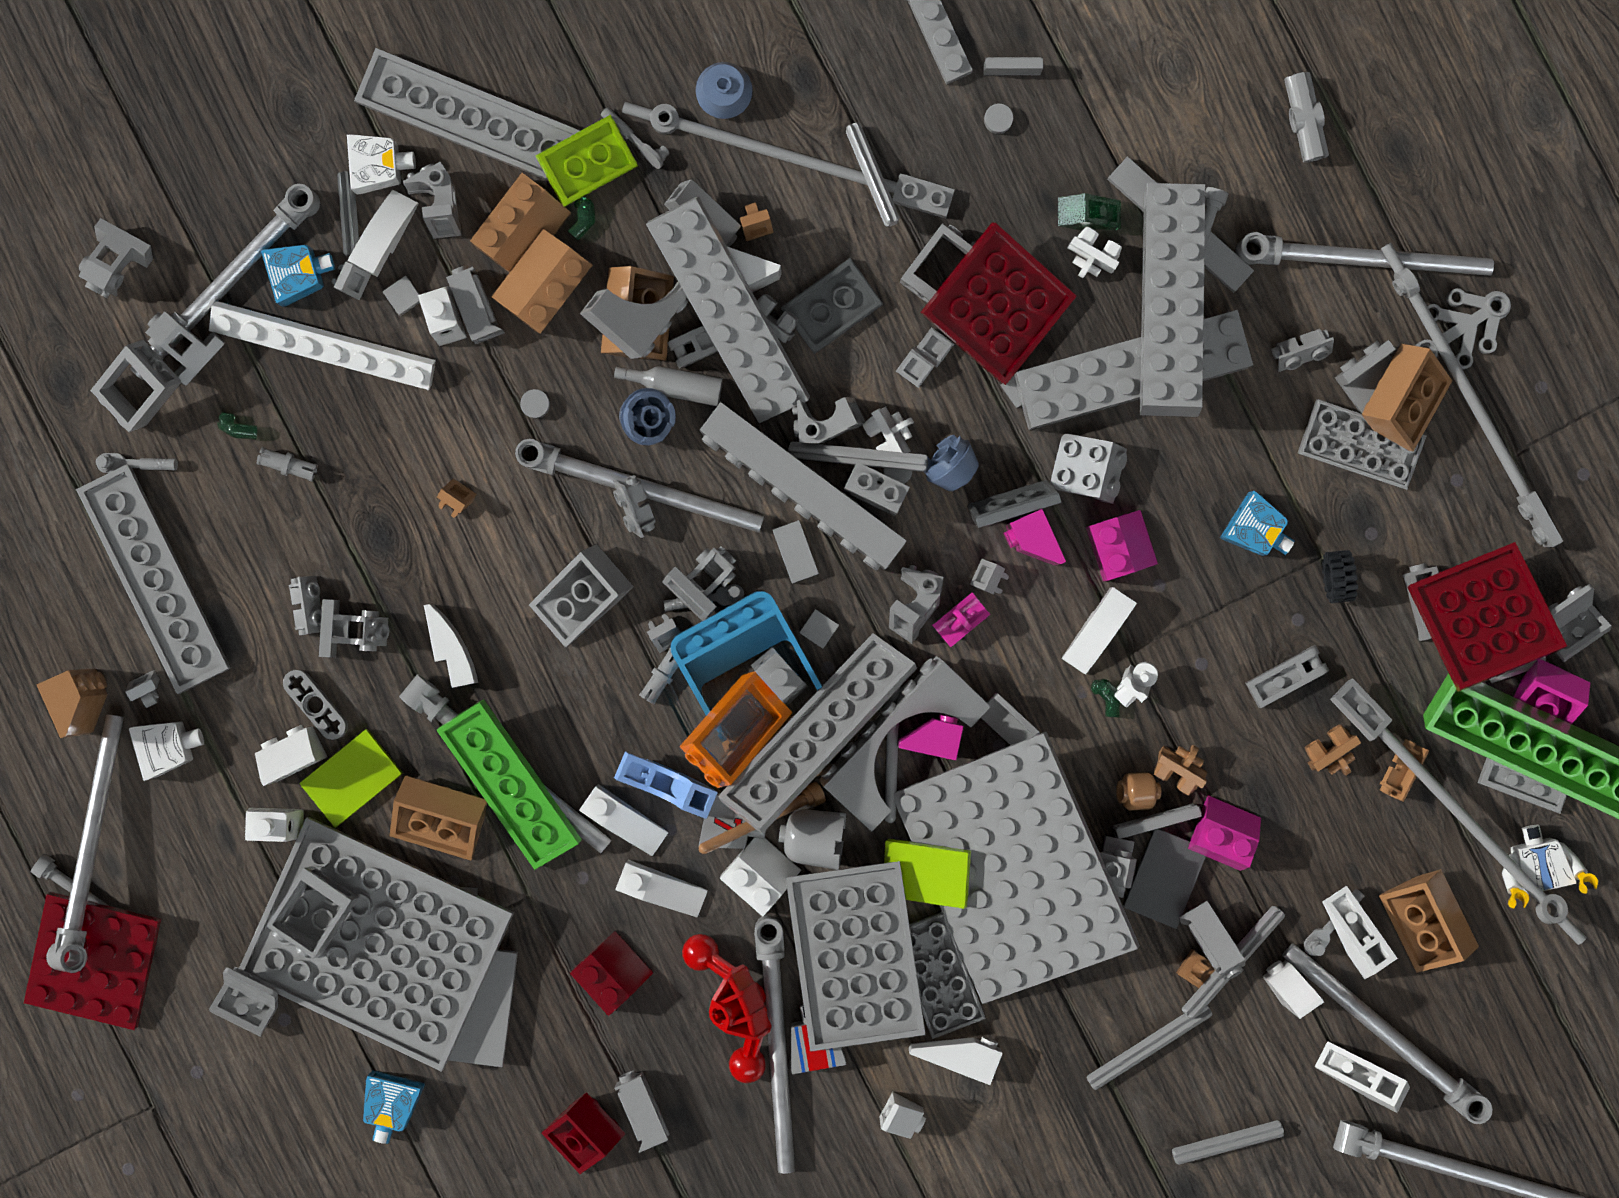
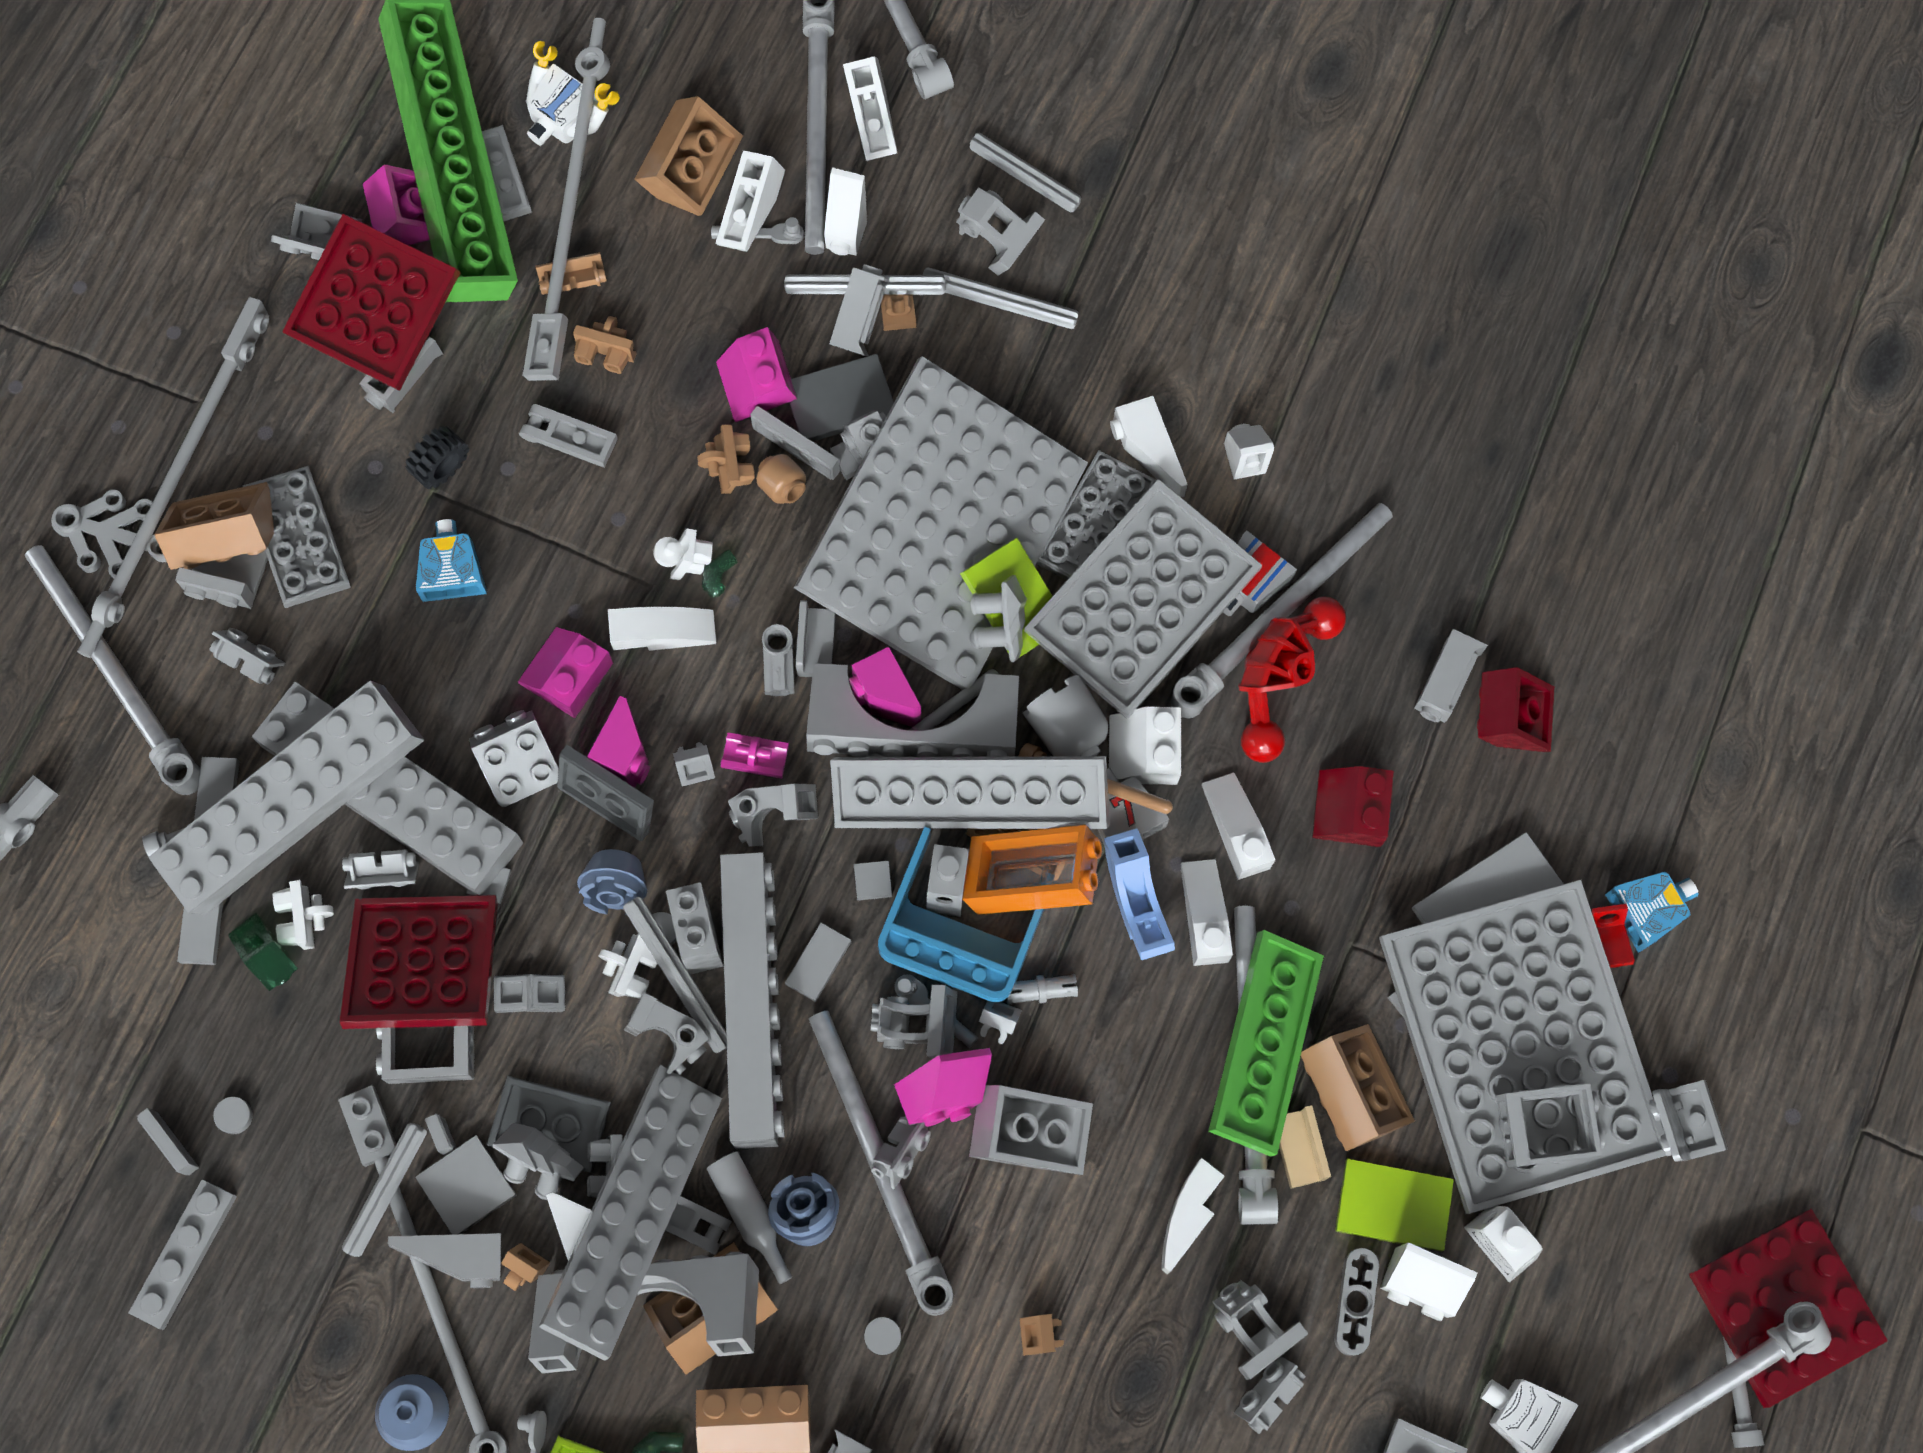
camera: 130 degrees left, 15 degrees down
none -> light grey hinge [342,849,419,889]
none -> light grey slope [388,1233,501,1288]
none -> light grey tile [415,1135,517,1235]
none -> light grey tile [425,1114,457,1156]
none -> light grey connector [492,1123,584,1200]
none -> light grey piece [762,624,795,696]
none -> dark pink slope [894,1048,992,1127]
none -> light grey tile [956,188,1045,276]
none -> light grey connector [971,575,1027,662]
none -> tan panel [1279,1105,1331,1189]
none -> red bracket [1591,904,1635,968]

